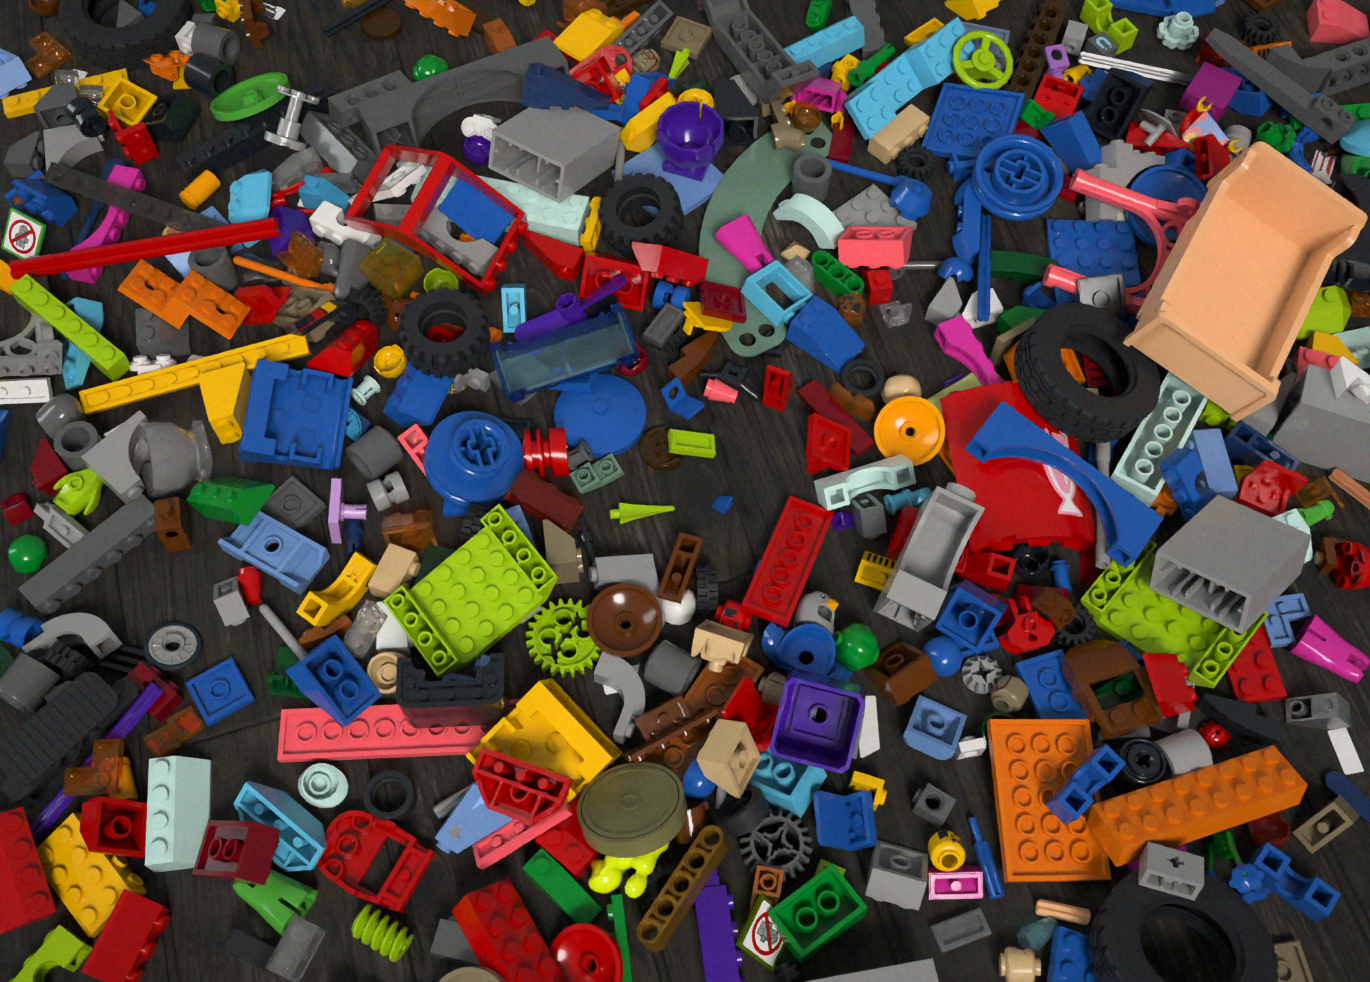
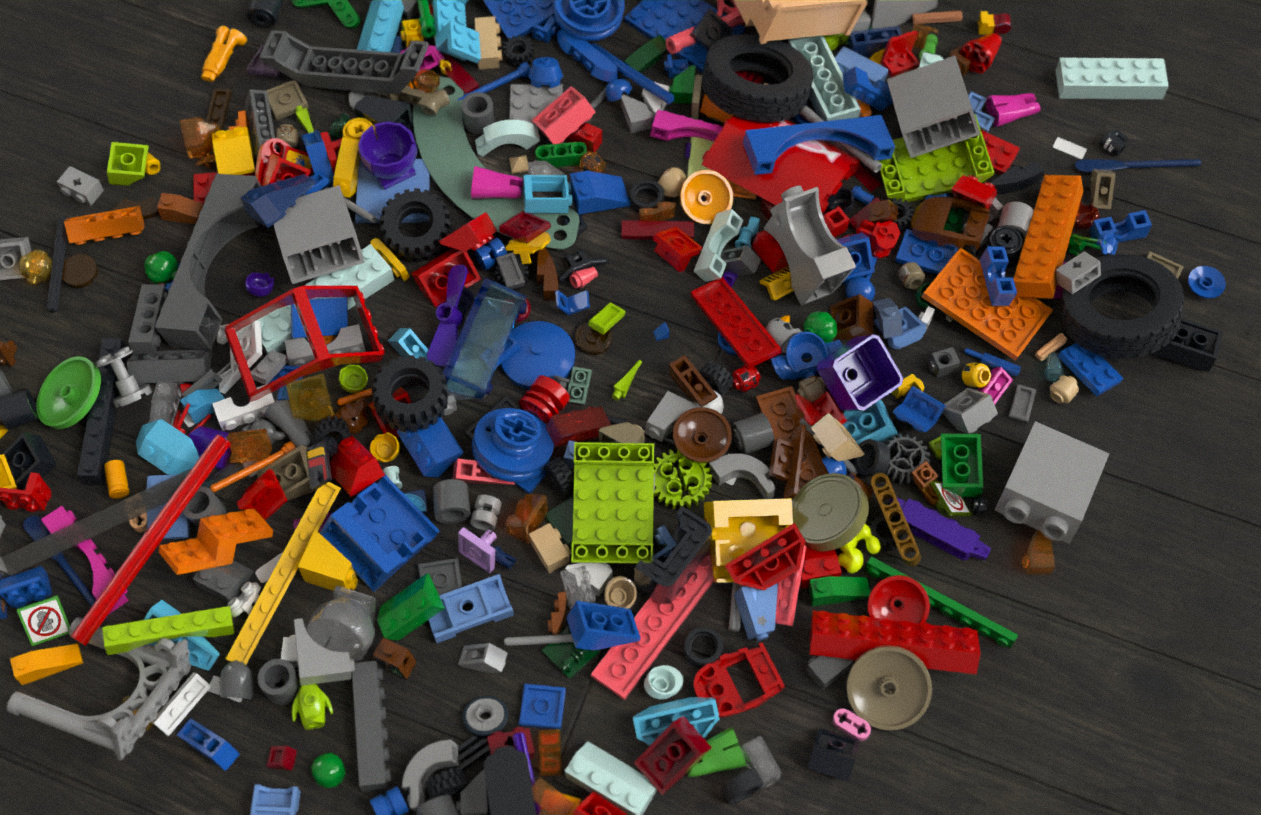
camera: 50 degrees left, 0 degrees up
dark red slope [30,438,70,497] -> none
light grey hinge [33,502,89,549] -> none
red cone [237,566,262,605] -> none
yellow arch [296,552,378,627] -> none
lime piece [351,903,414,962] -> none
white bracket [461,114,502,143] -> none
red slope [523,230,585,282] -> none
tan brick [691,619,754,672] -> none
red slope [762,365,794,412] -> none
clear bracket [879,301,913,328] -> none
light grey gear [961,654,1002,694] -> none
red animal [1198,720,1231,751] -> none
flat silver slope [1285,692,1351,730] -> none
none -> sand blue slope [872,298,903,339]

